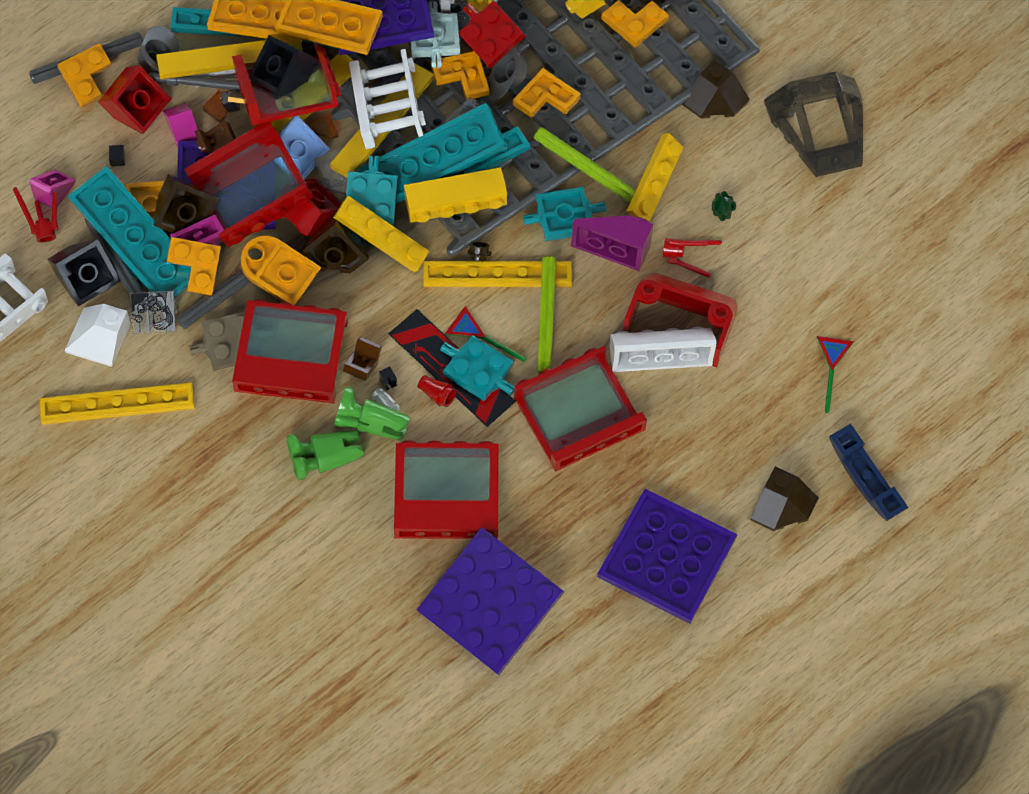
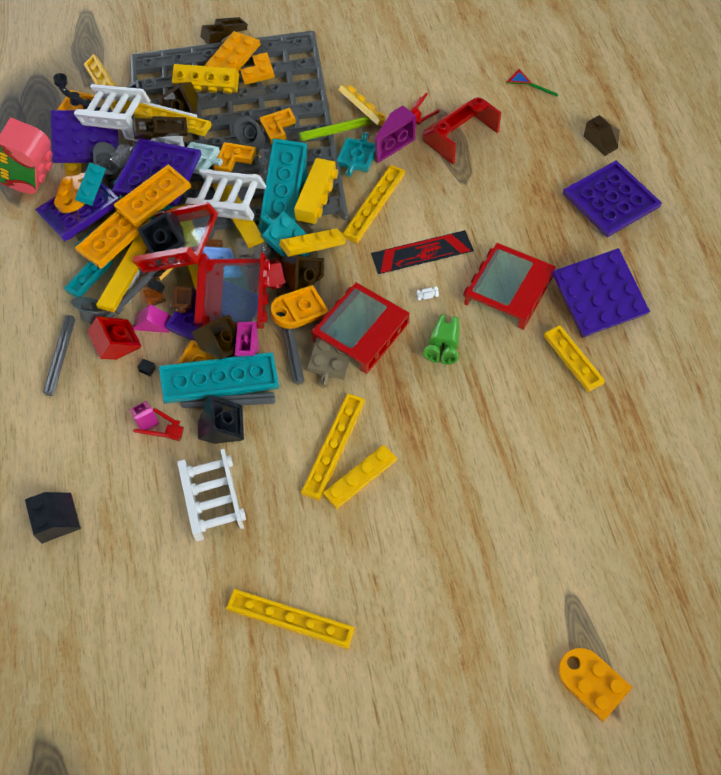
camera: 55 degrees left, 5 degrees down
light orange plate [57,43,111,108] -> none
white slope [65,304,131,367] -> none
piece [128,291,178,334] -> none
light orange plate [166,237,221,296] -> none
bright green piece [334,386,410,440] -> none
reddish brown bracket [343,337,382,381] -> none
black piece [379,366,397,391] -> none
red cone [417,375,456,407] -> none
teal plate [440,335,514,401] -> none
piece [445,306,526,362] -> none
red plate [458,0,526,68] -> none
dark brown plate [468,242,492,261] -> none
clear light blue panel [514,346,647,472] -> none
lime axle [537,256,556,374] -> none
white slope [609,326,716,372] -> none
dark brown slope [682,59,749,118] -> none
dark green plant [711,191,737,221] -> none
clear smoke windscreen [764,72,863,177] -> none
dark blue slope [829,424,909,521] -> none
none -> yellow plate [323,444,397,510]
none -> yellow plate [544,325,605,392]

